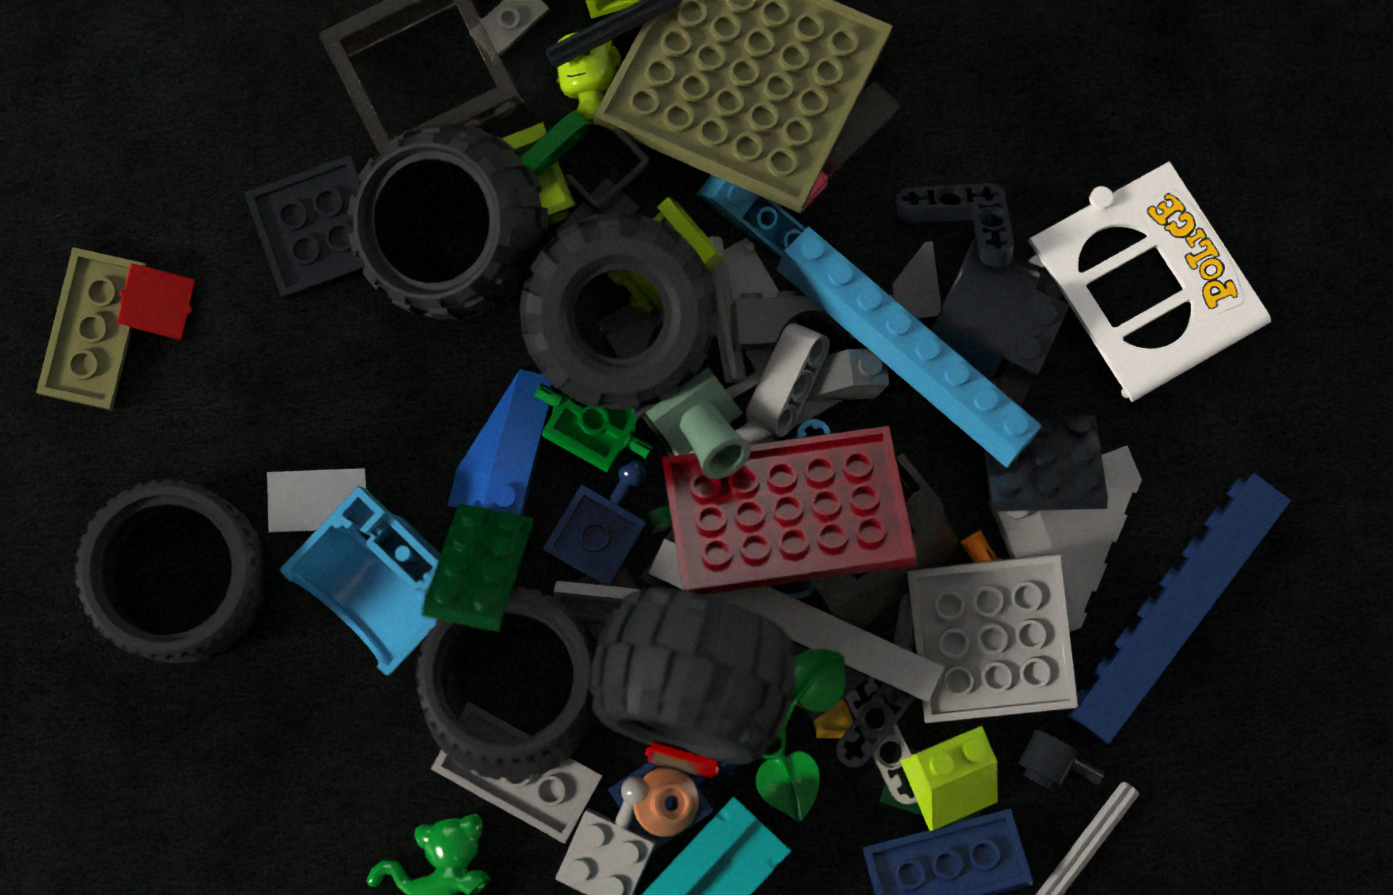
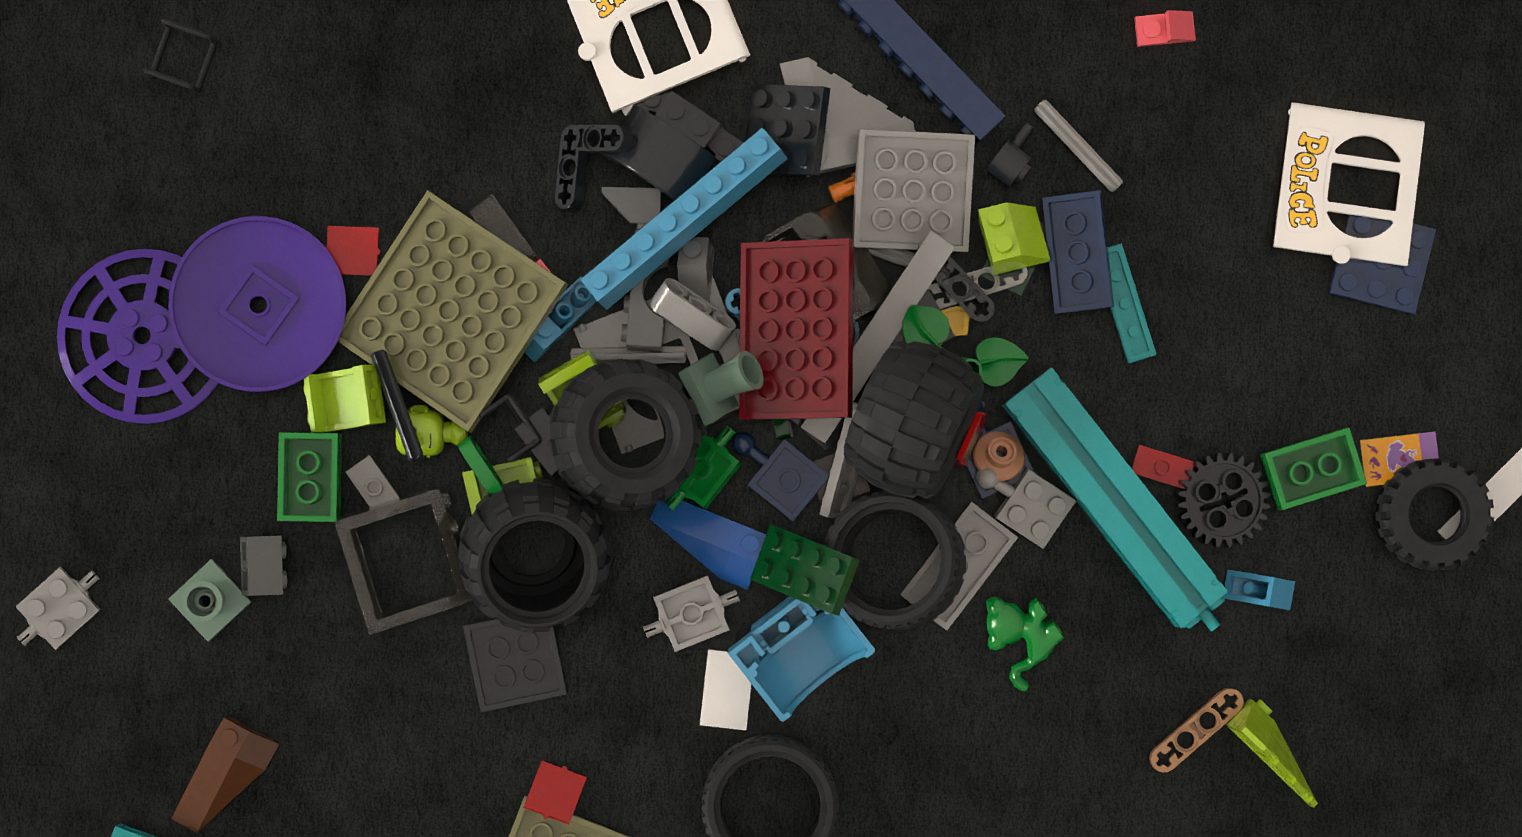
camera: 80 degrees left, 5 degrees up
none -> light grey plate [643,576,740,652]

